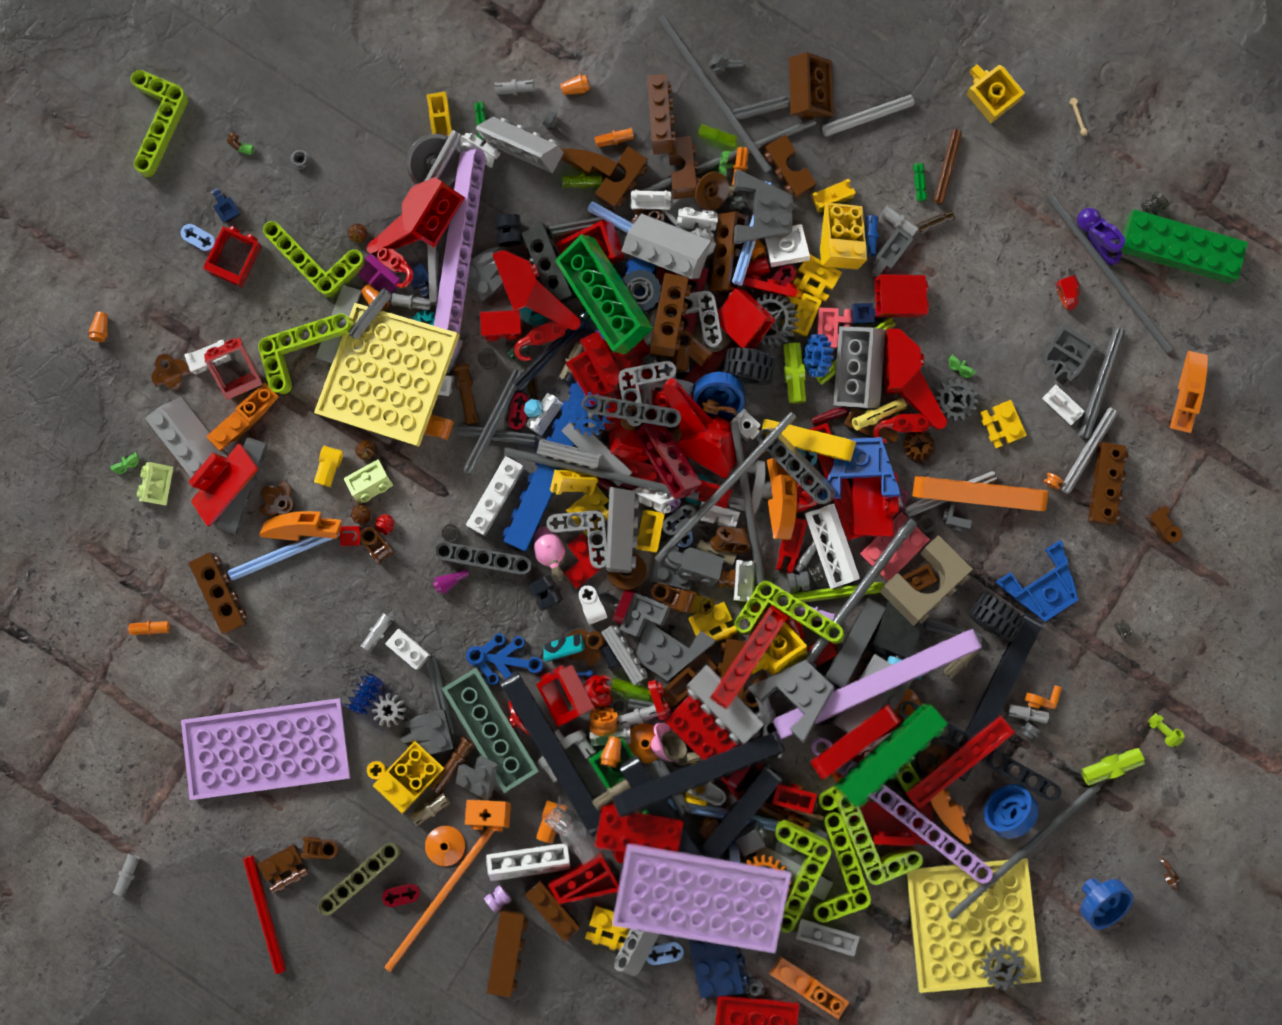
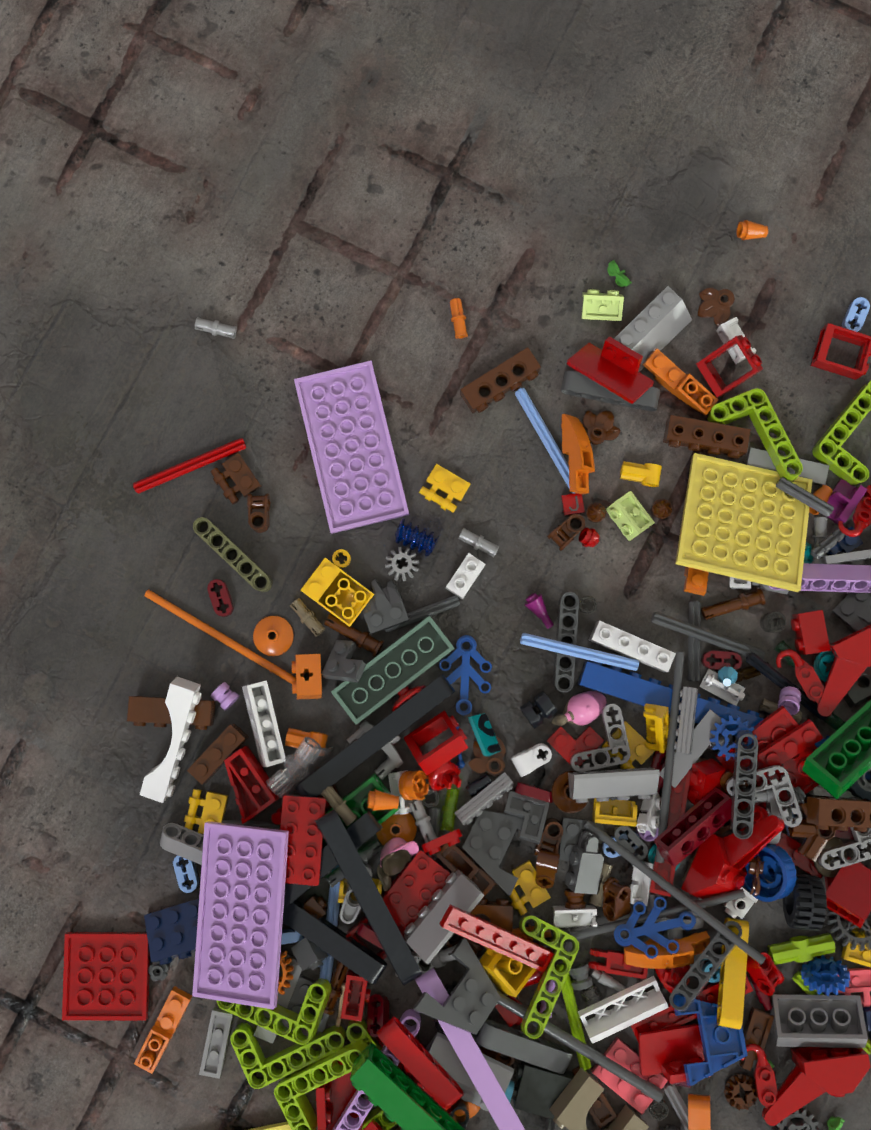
camera: 85 degrees right, 0 degrees up
light yellow pin [852,398,907,430] -> none
none -> white arch [140,677,202,803]
none -> dark red beam [367,994,389,1037]
none -> yellow plate [419,464,471,513]
none -> light blue axle [520,633,639,671]
none -> blue plant [614,896,696,959]
none -> reddish brown brick [663,415,751,458]
none -> red piece [746,952,784,996]
none -> lavender wheel [778,686,801,716]
none -> dark grey axle [810,528,845,559]

